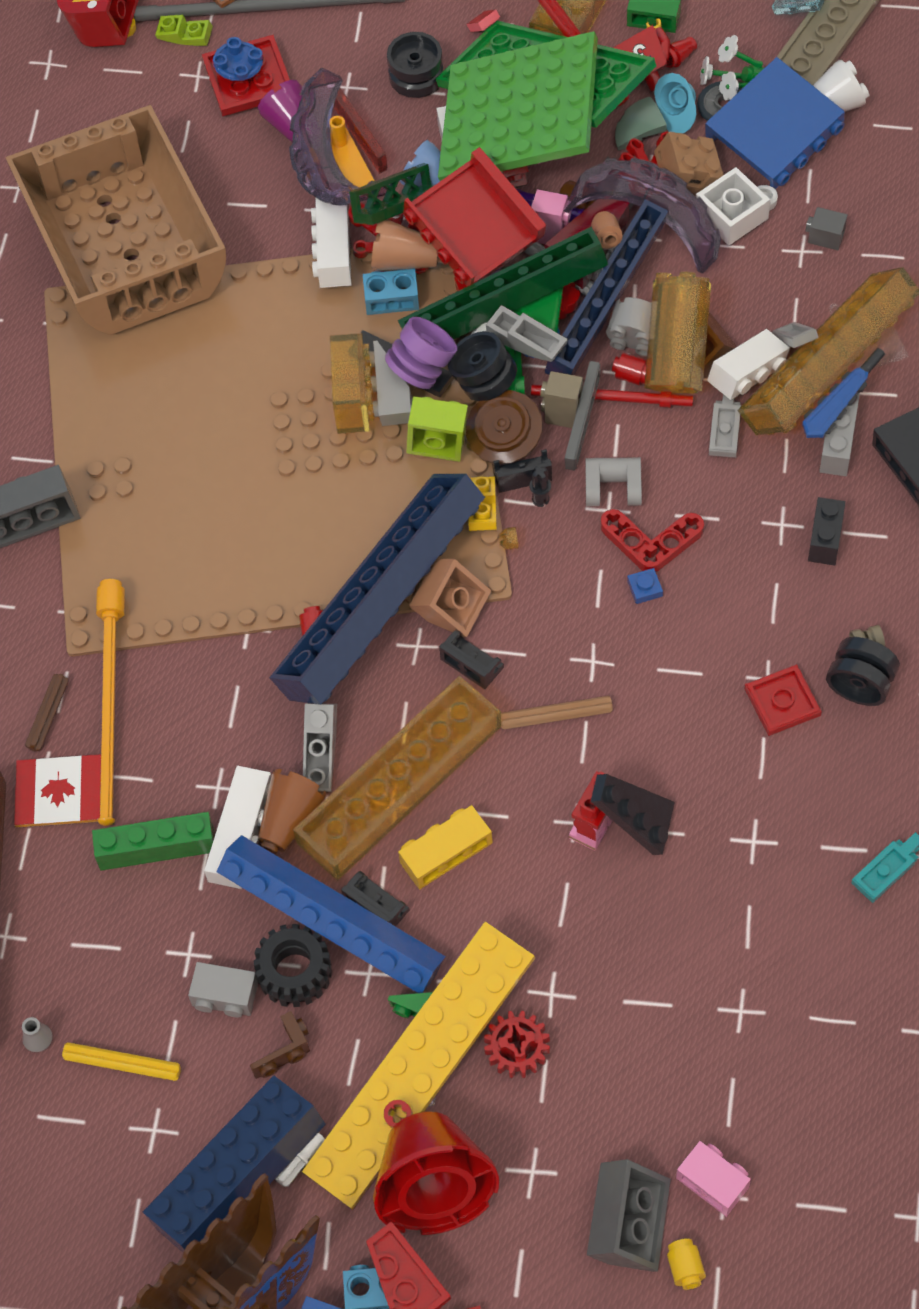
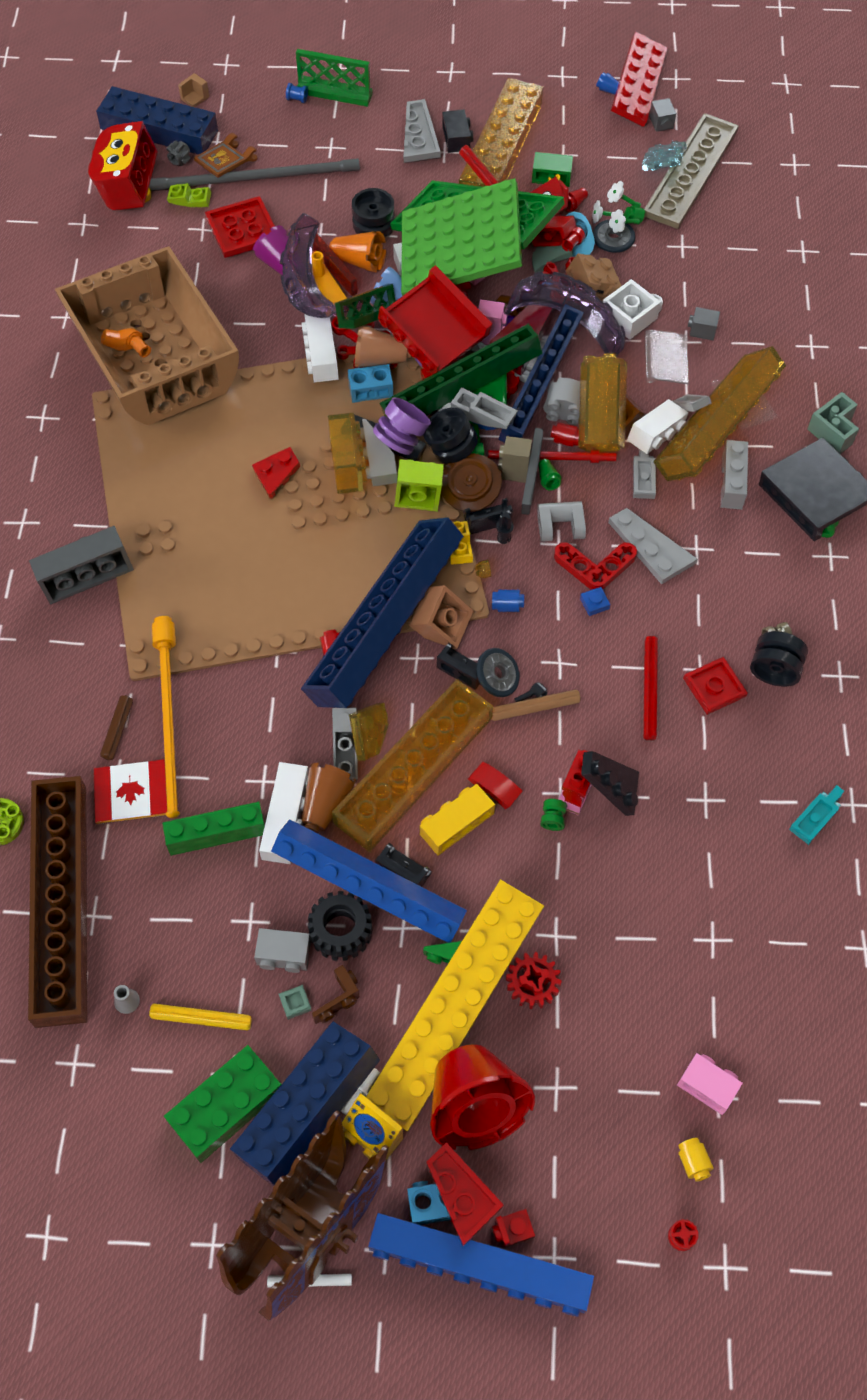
camera: 10 degrees left, 0 degrees up
blue dish [213,37,263,81] -> none
red bush [384,1100,413,1128] -> none
coral tile [466,9,500,32] -> none
dark grey slope [587,1159,671,1272] -> none
nougat brick [591,211,622,249] -> none
blue panel [705,57,845,189] -> none
blue sword [802,348,885,438] -> none
black brick [808,497,846,566] -> none
white cone [813,60,870,112] -> none
none -> orange arm [101,328,151,358]
none -> green brick [164,1045,282,1163]
none -> red wing [252,447,301,499]
none -> sand green tile [279,985,312,1020]
none -> orange cone [329,231,386,273]
none -> yellow slope [342,1093,403,1161]
none -> clear yellow plate [349,703,389,761]
none -> red slope [467,762,523,810]
none -> wheel [476,648,520,697]
none -> blue brick [492,589,524,612]
none -> black hand [514,682,547,702]
none -> red hinge [532,216,585,251]
none -> green cone [538,459,562,491]
none -> green wheel [540,799,567,831]
none -> light grey wing [608,508,698,584]
none -> red axle [643,636,658,741]
none -> clear piece [645,330,689,384]

